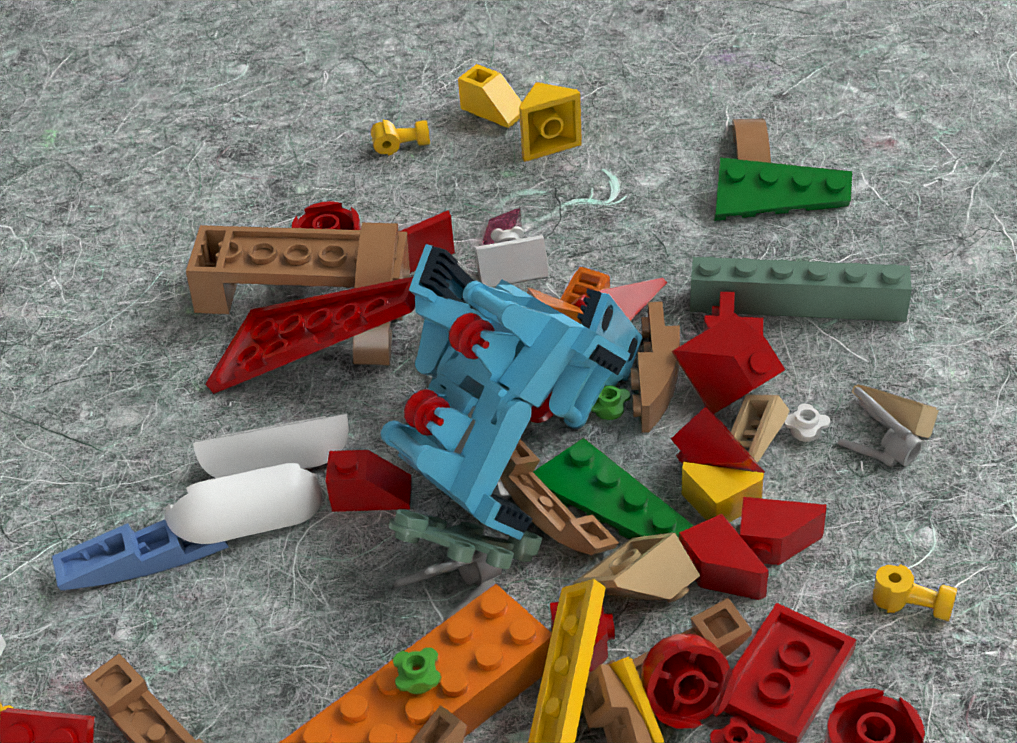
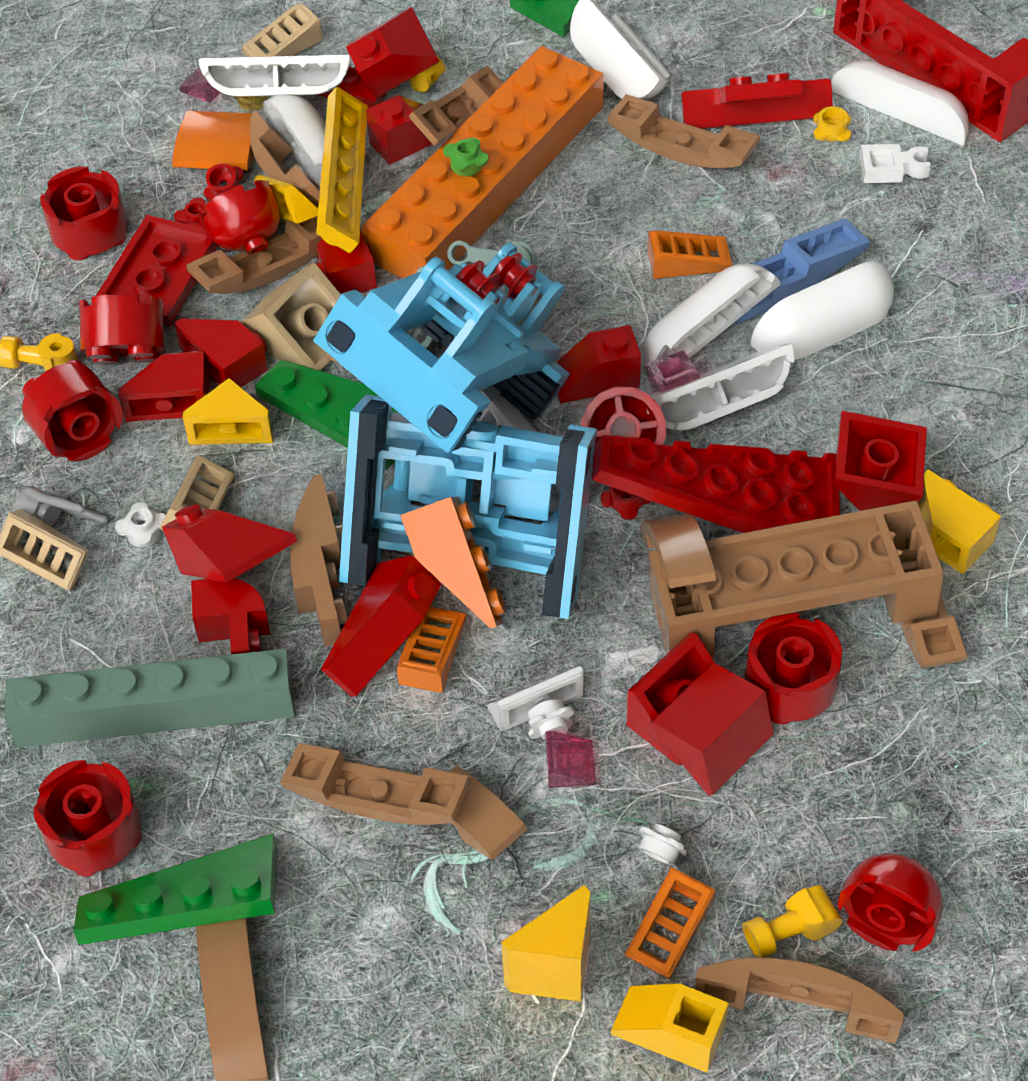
camera: 165 degrees right, 10 degrees up
red slope [671,407,765,473] -> none
none -> red brick [22,360,123,462]
none -> red brick [34,760,142,877]
none -> red brick [79,294,165,364]
none -> medium nougat slope [280,743,471,825]
none -> medium nougat slope [449,765,527,860]
none -> cylinder [581,387,666,445]
none -> red plate [600,486,651,520]
none -> orange slope [625,867,716,980]
none -> white plate [638,824,687,866]
none -> clear pink slope [645,351,700,393]
none -> orange slope [647,231,733,279]
none -> red slope [648,663,773,796]
none -> medium nougat slope [695,958,904,1043]
none -> white brick [751,261,894,360]
none -> red slope [833,411,927,511]
none -> red cylinder [837,853,944,952]
none -> yellow slope [918,469,1001,574]

